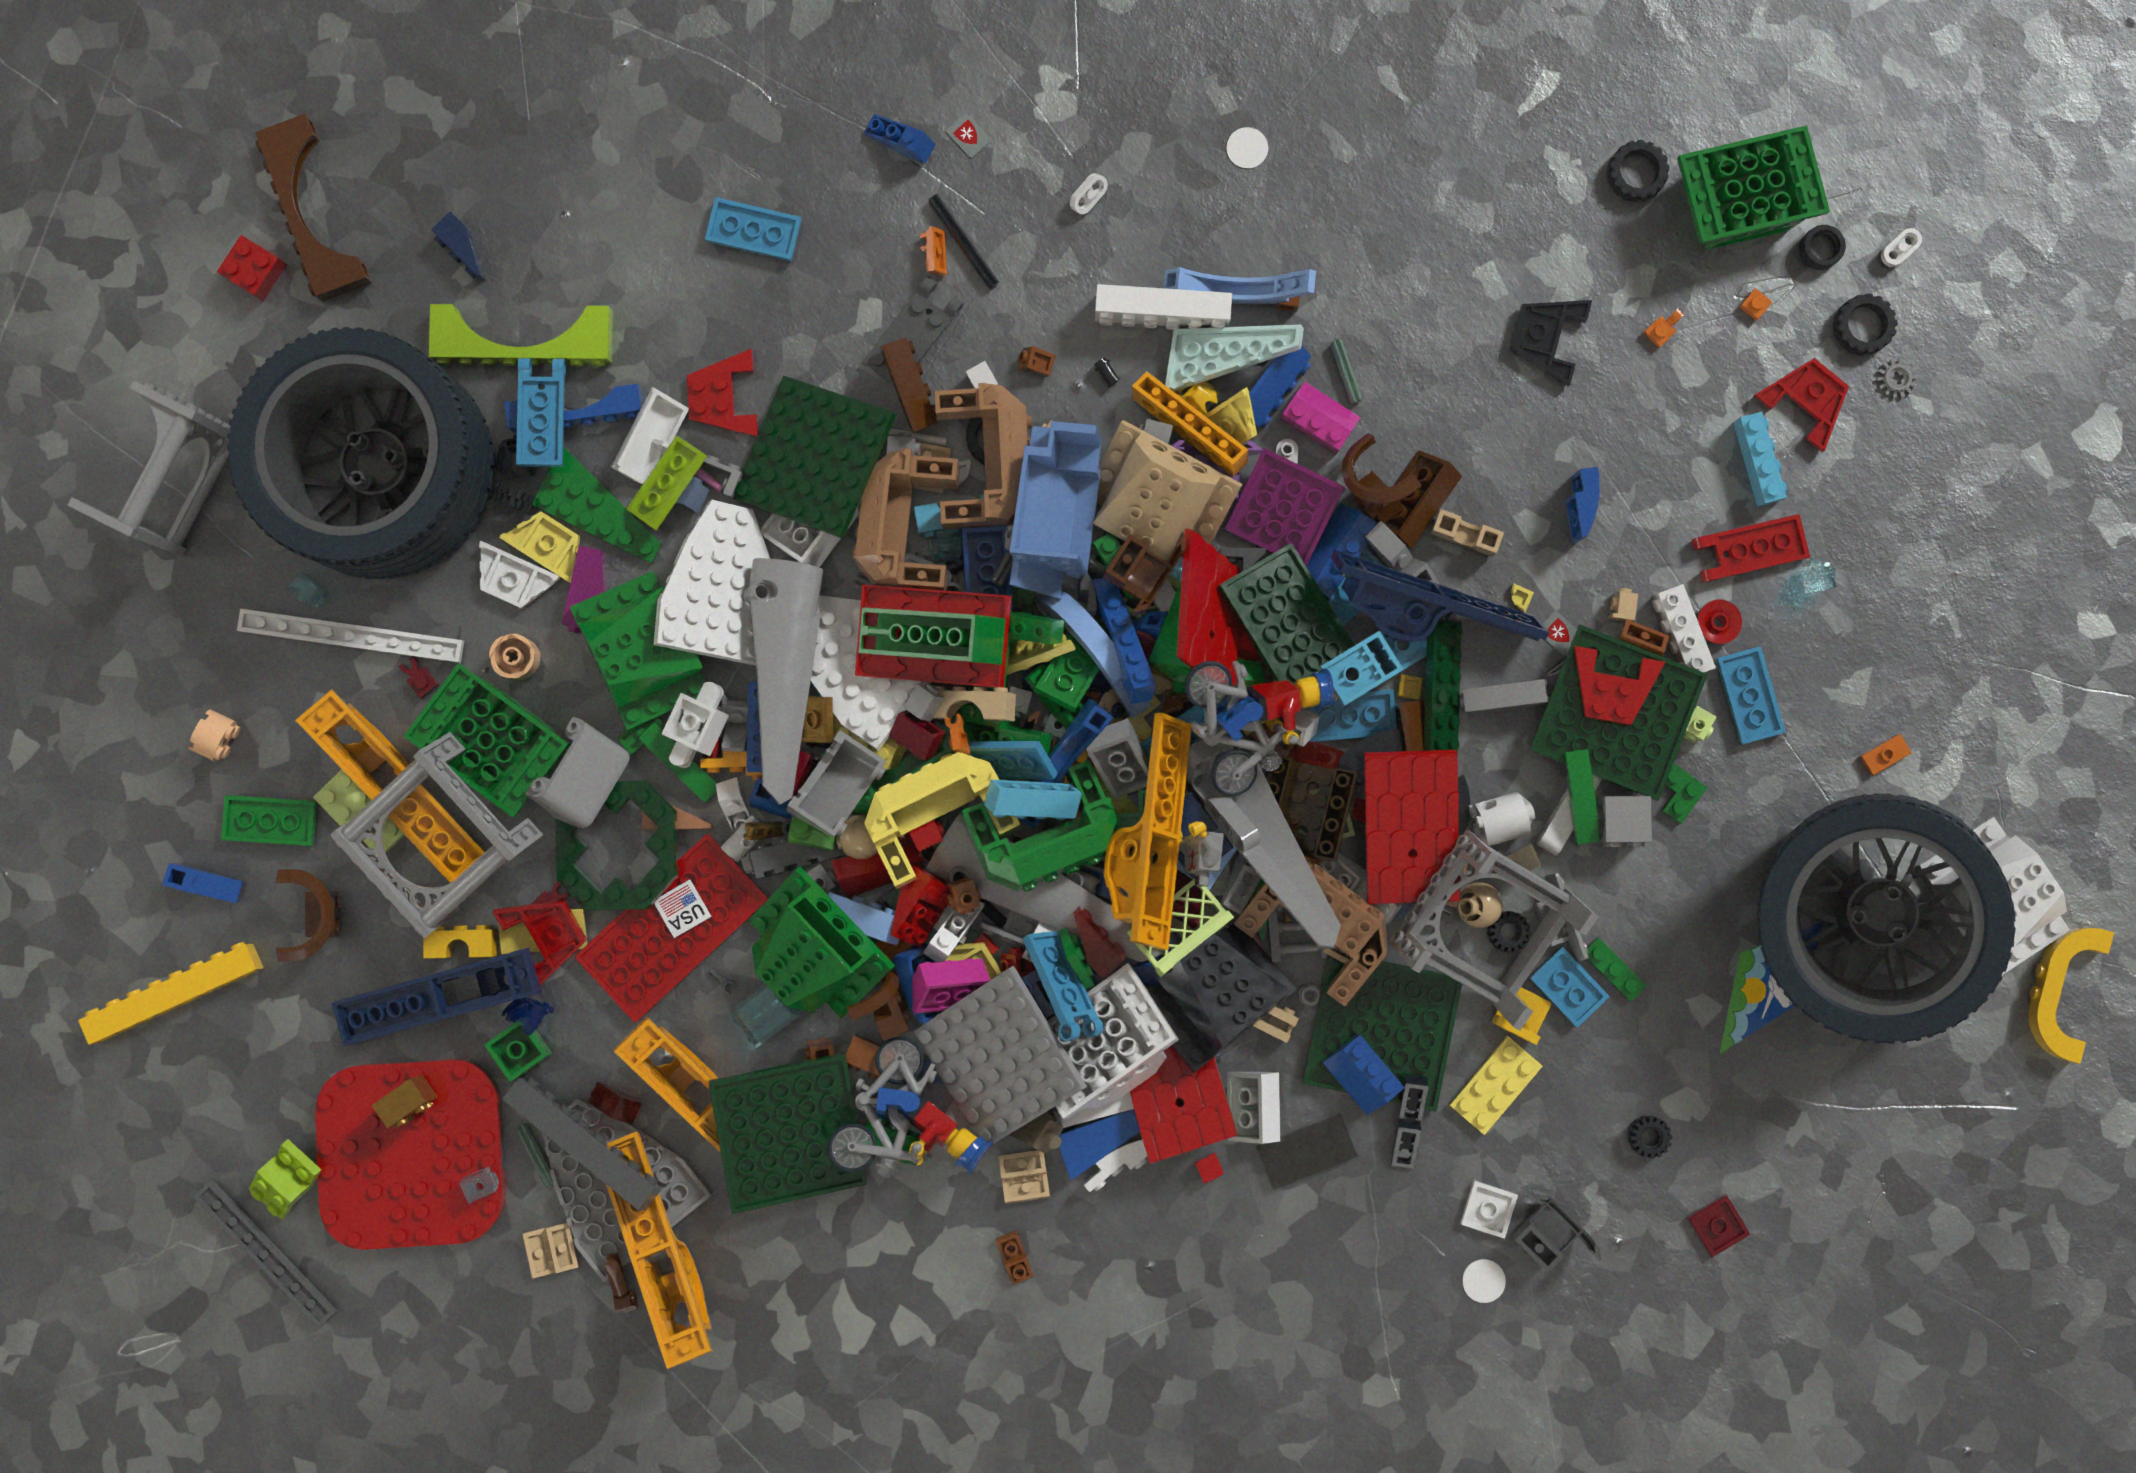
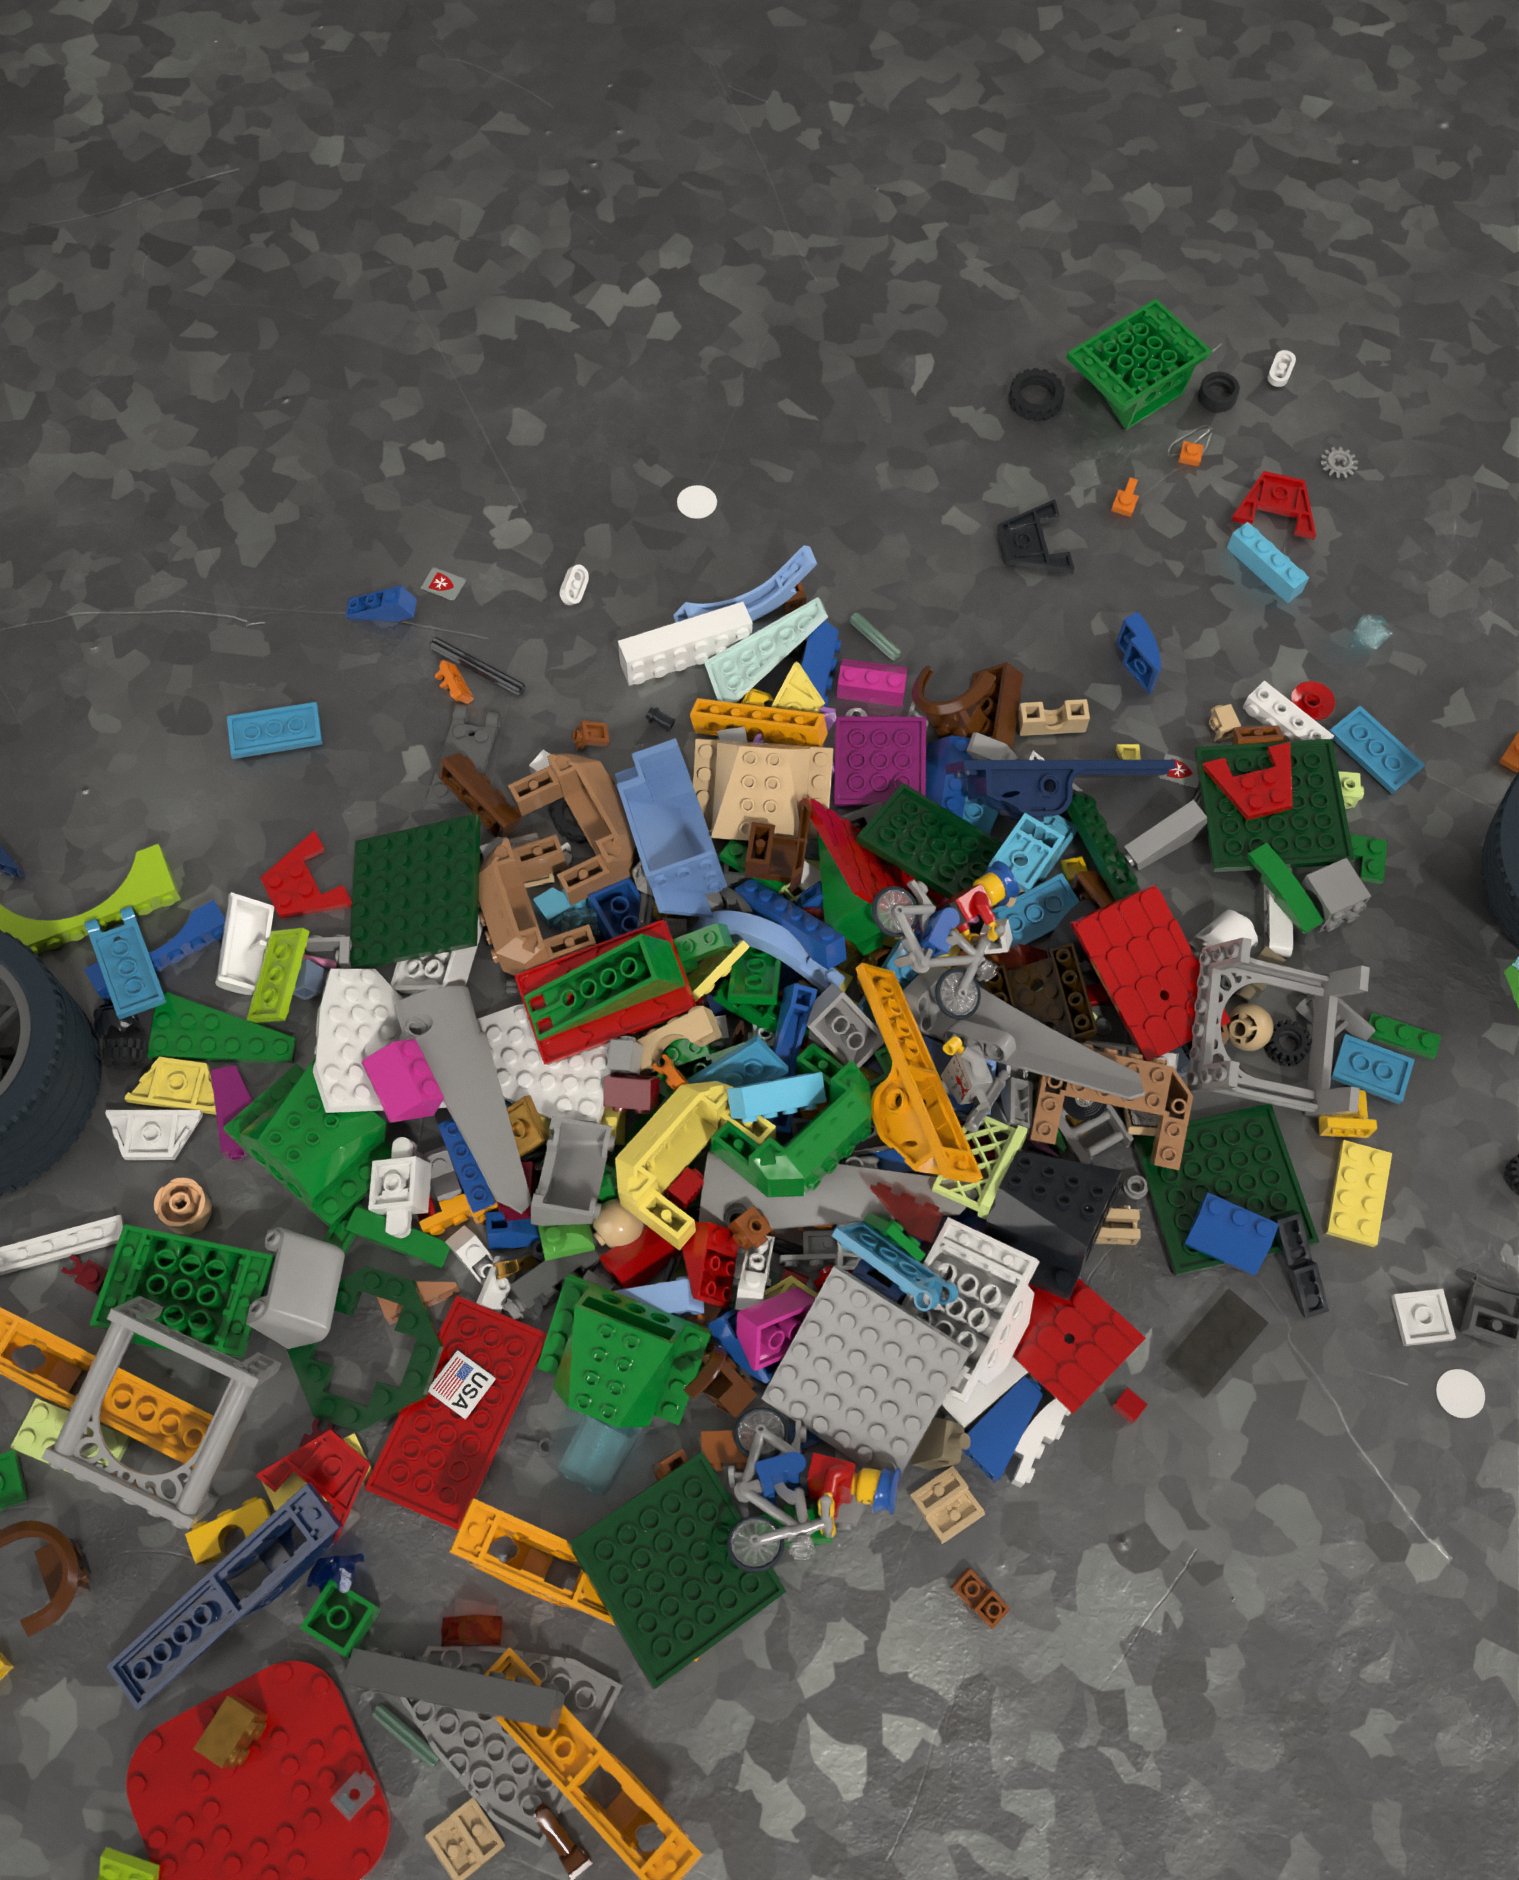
camera: 25 degrees left, 20 degrees down
white slope [1227,1072,1280,1144] -> none
red hinge [1692,514,1810,583] -> none
black tyre [1833,294,1898,356] -> none
none -> dark pink slope [362,1039,444,1123]
none -> light grey piece [964,1070,1009,1133]

